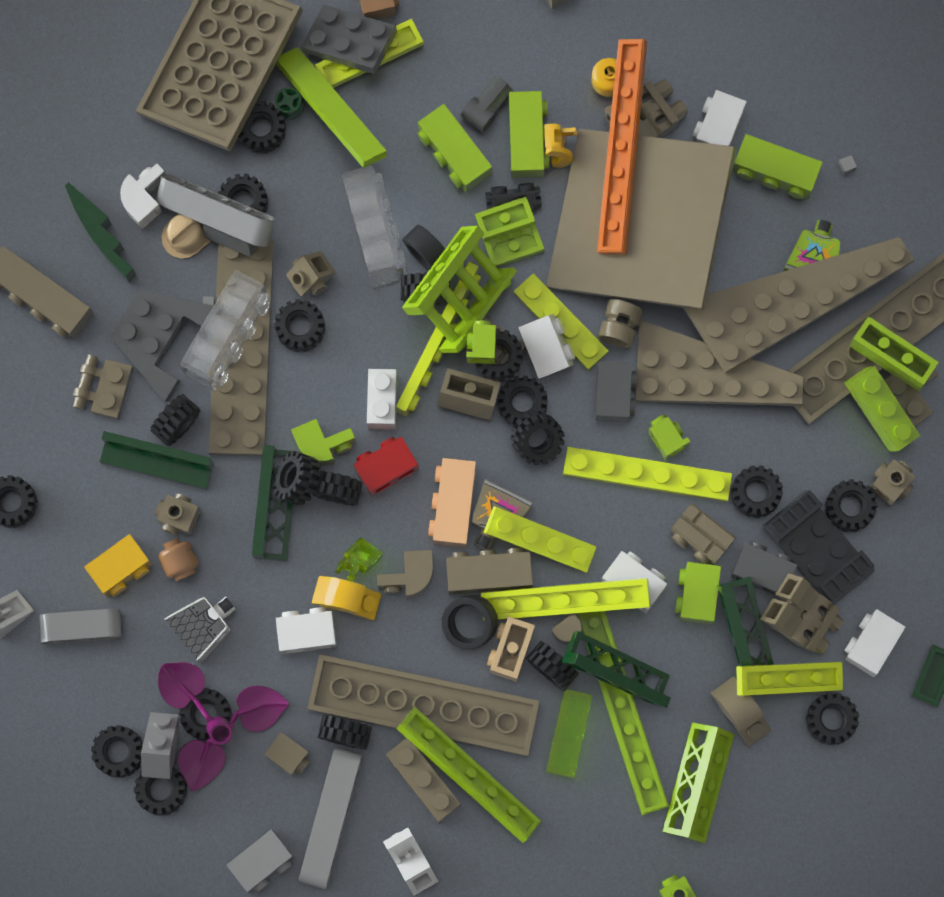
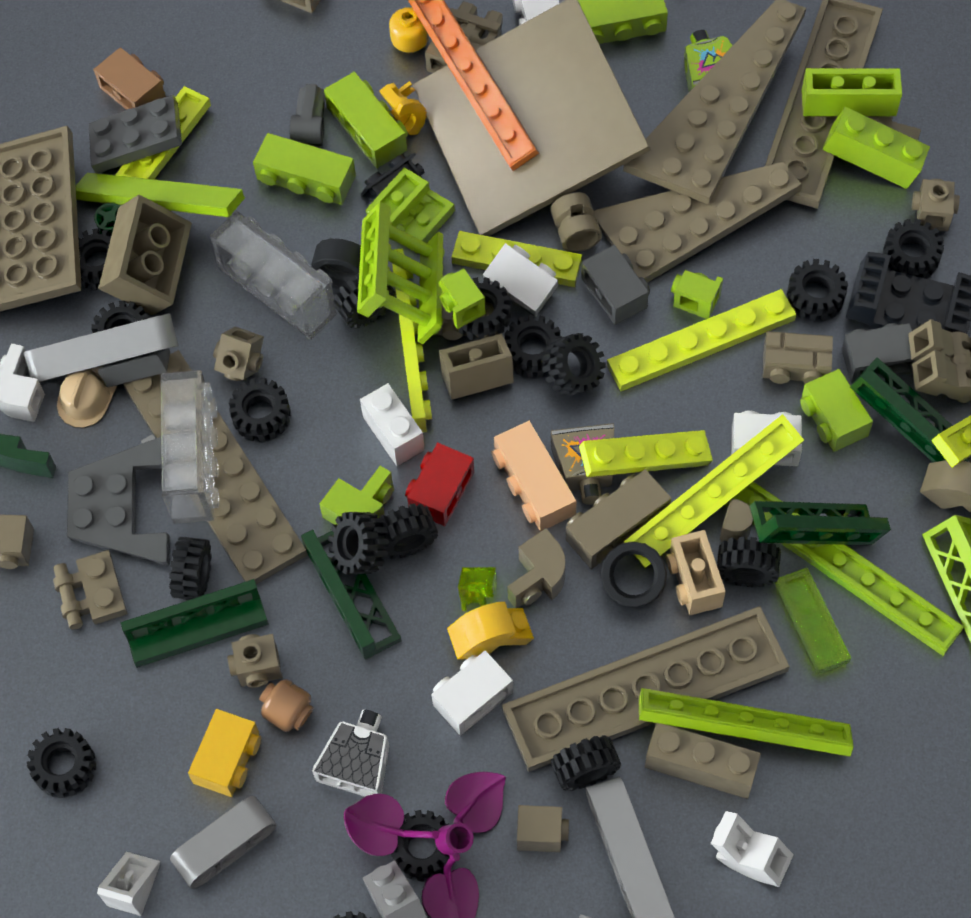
camera: 35 degrees left, 15 degrees down
none -> dark tan brick [98,195,192,315]

